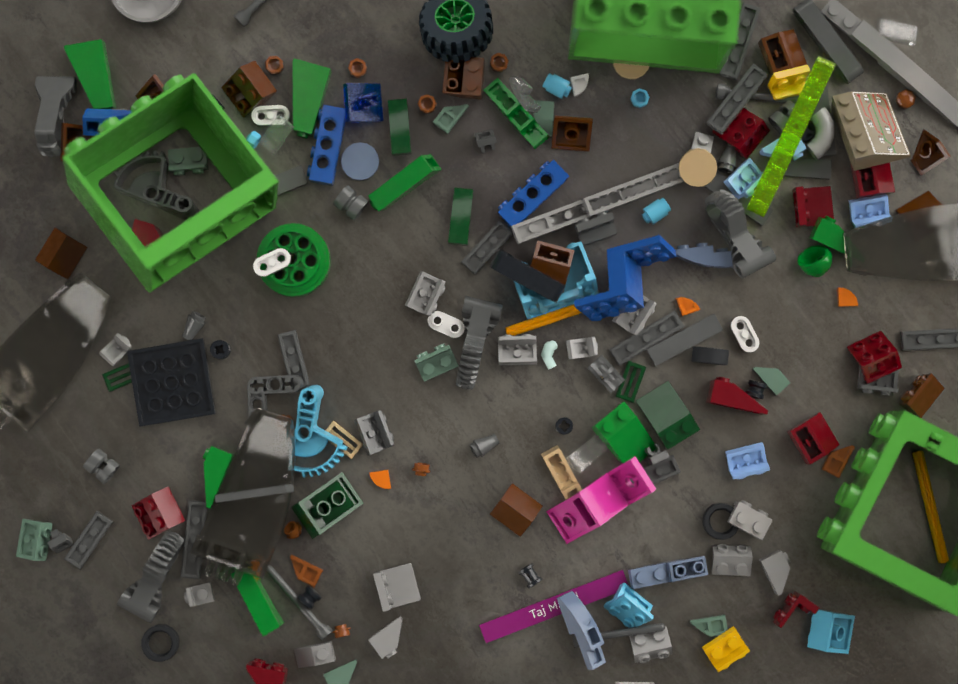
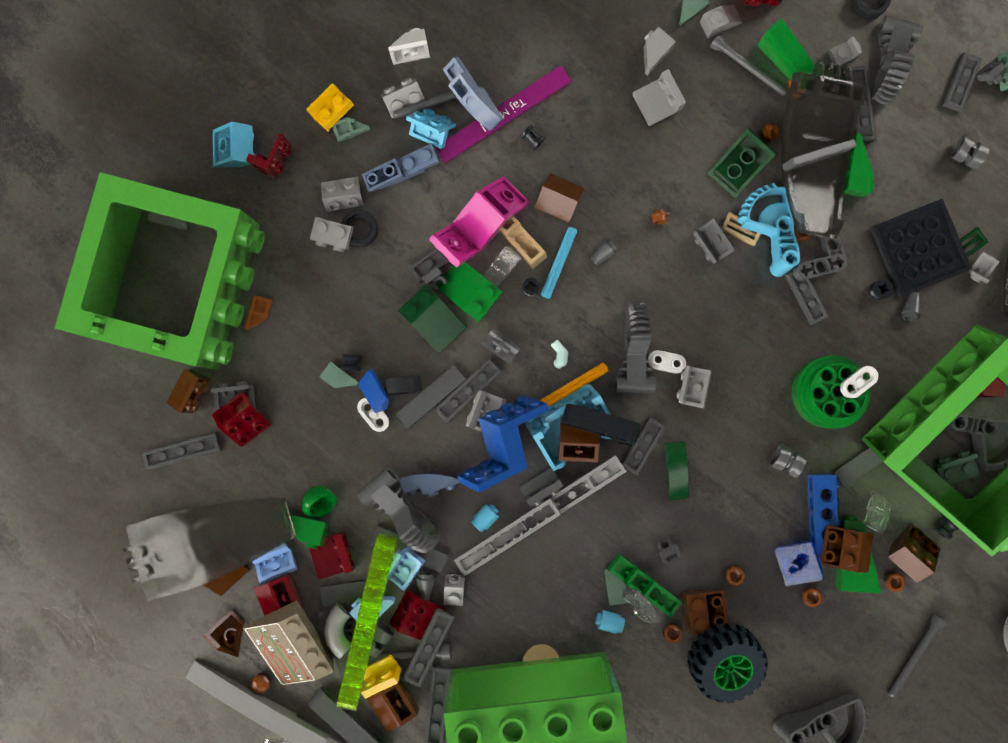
camera: 170 degrees right, 0 degrees up
dark red slope [131,486,186,540] -> none
medium azure tile [246,131,261,149] -> none
white plate [251,105,290,126] -> none
dark orange tile [290,554,323,587] -> none
black wheel [297,585,322,609] -> none
dark orange plate [332,624,351,639] -> none
sand blue tile [341,142,379,181] -> none
green slope [368,154,442,211] -> none
orange tile [369,470,391,489] -> none
dark green slope [388,98,412,156] -> none
sand green bracket [414,343,459,382] -> none
sand green tile [433,104,469,134] -> none
blue brick [498,160,569,228] -> none
light grey bracket [498,334,537,365] -> none
reddish brown slope [551,116,593,151] -> none
light grey bracket [566,336,598,360] -> none
white tile [569,73,589,97] -> none
dark green tile [615,360,646,403] -> none
medium azure tile [630,88,650,108] -> none
orange tile [676,297,700,316] -> none
tan tile [679,148,717,187] -> none
dark red slope [706,377,768,415] -> none
light blue bracket [725,442,770,479] -> none
light grey slope [759,550,791,596] -> none
dark red slope [787,412,840,465] -> none
orange tile [837,287,858,307] -> none
light orange axle [912,450,949,564] -> none
none -> blue slope [358,369,389,413]
none -> medium azure axle [541,227,577,299]
none -> reddish brown slope [821,525,874,573]

